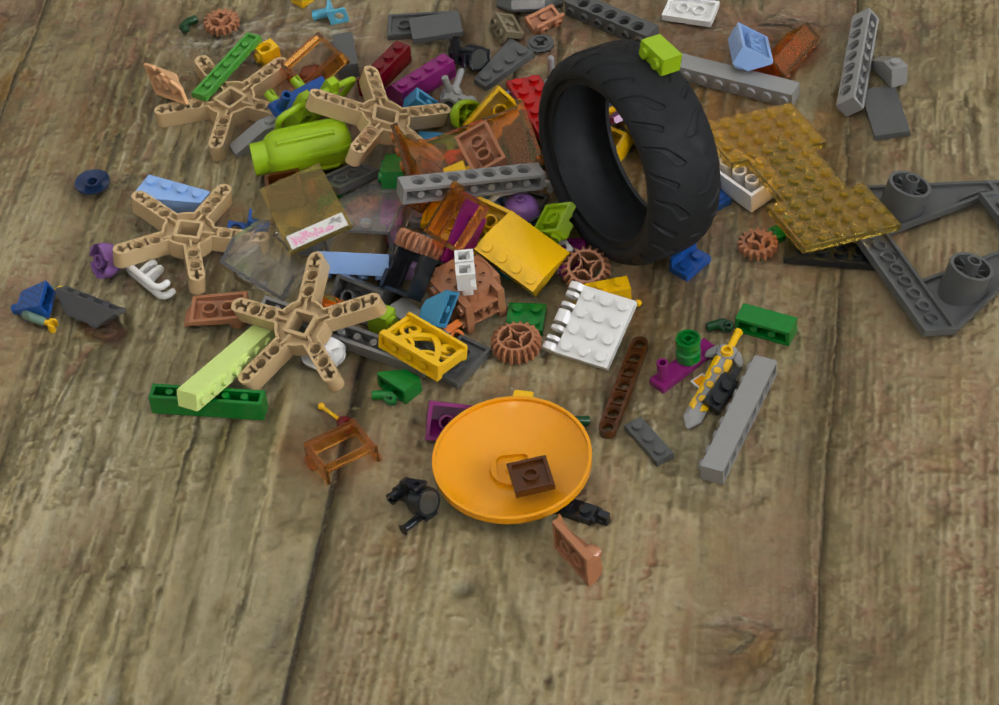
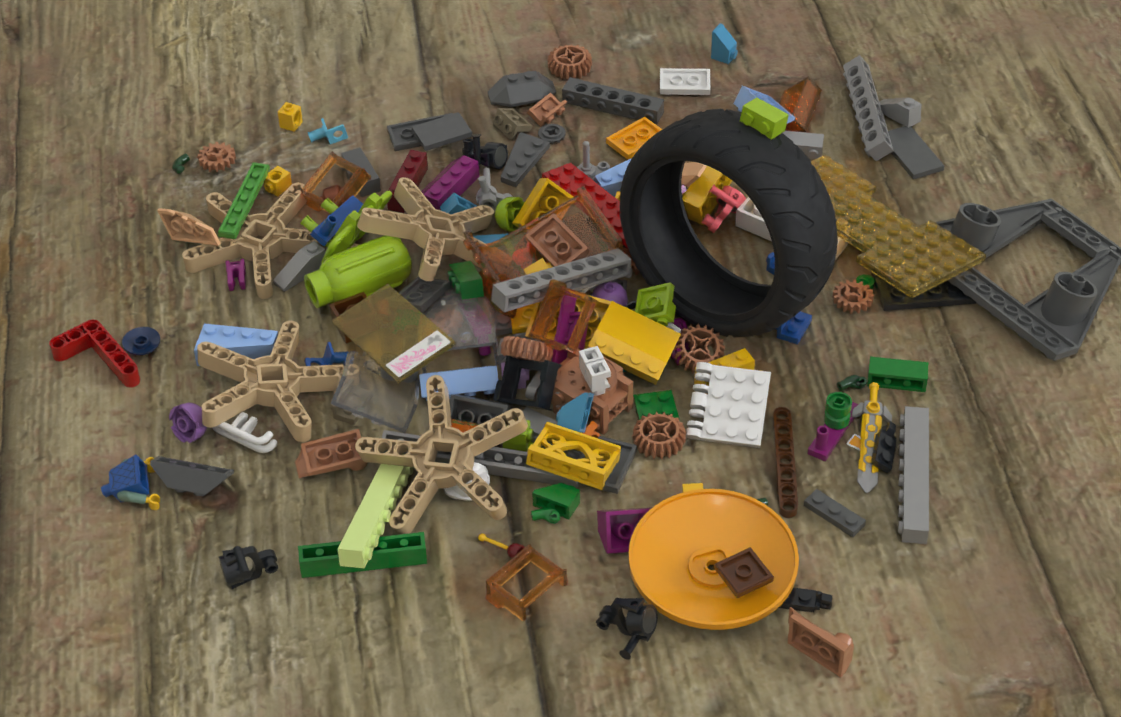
camera: 20 degrees left, 0 degrees up
none -> red beam [49,319,140,388]
none -> black piece [219,546,278,589]
none -> magenta piece [226,259,246,291]

